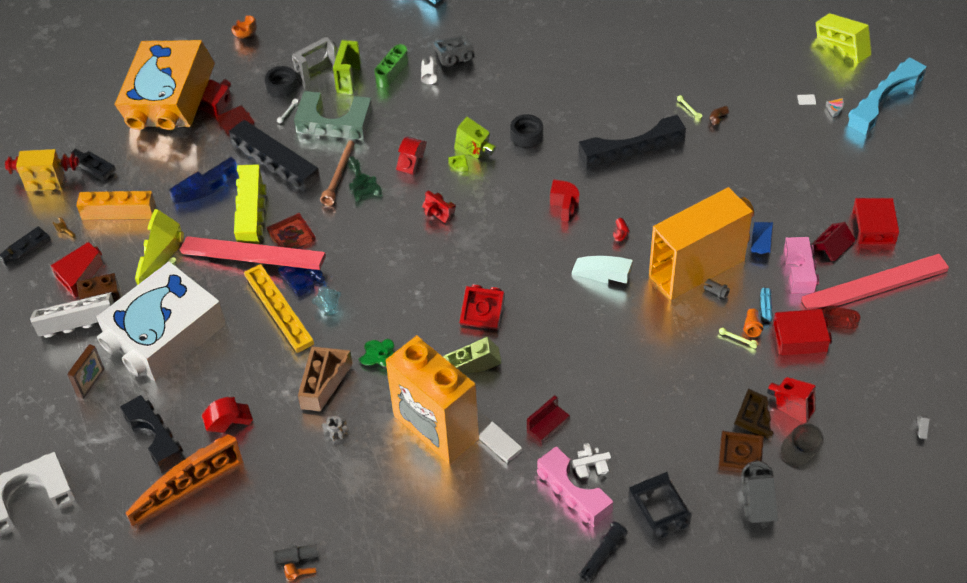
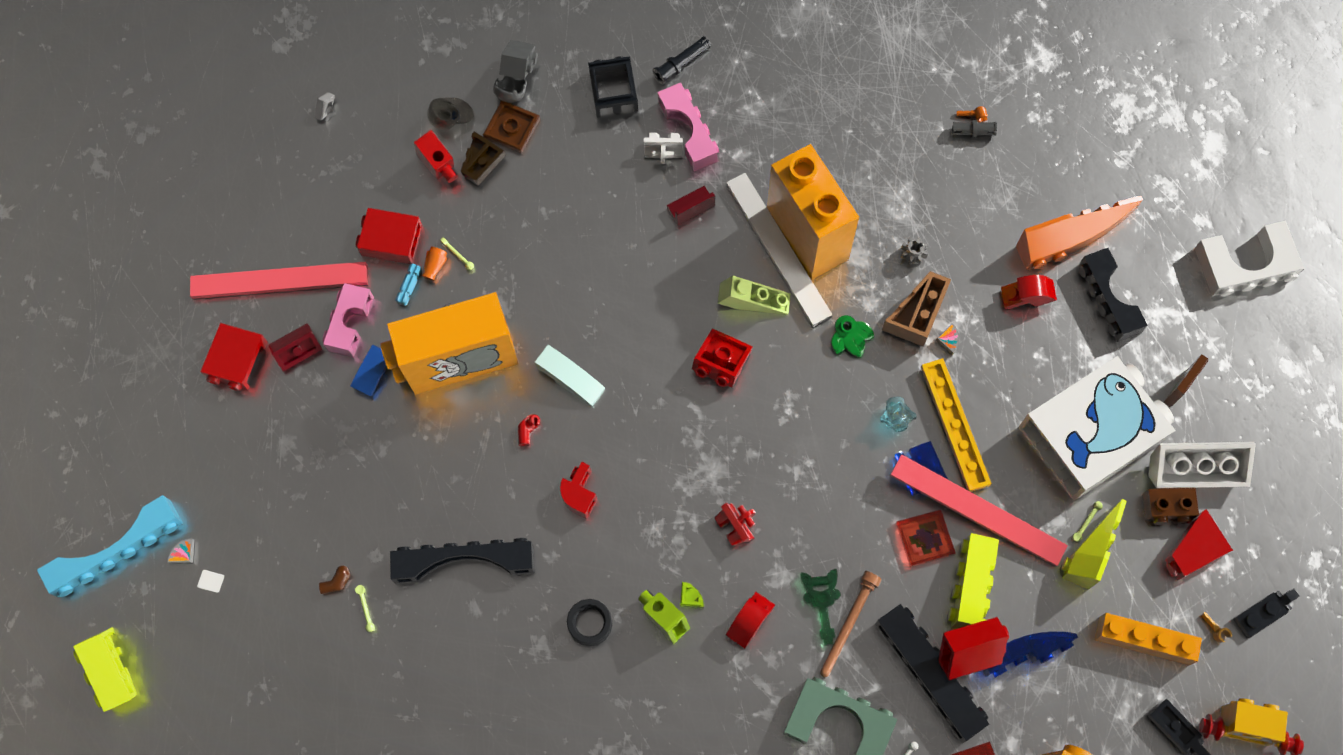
camera: 165 degrees left, 20 degrees up
clear red beam [823,306,861,329] -> none
none -> tile [936,323,960,355]
none -> red brick [938,617,1009,680]

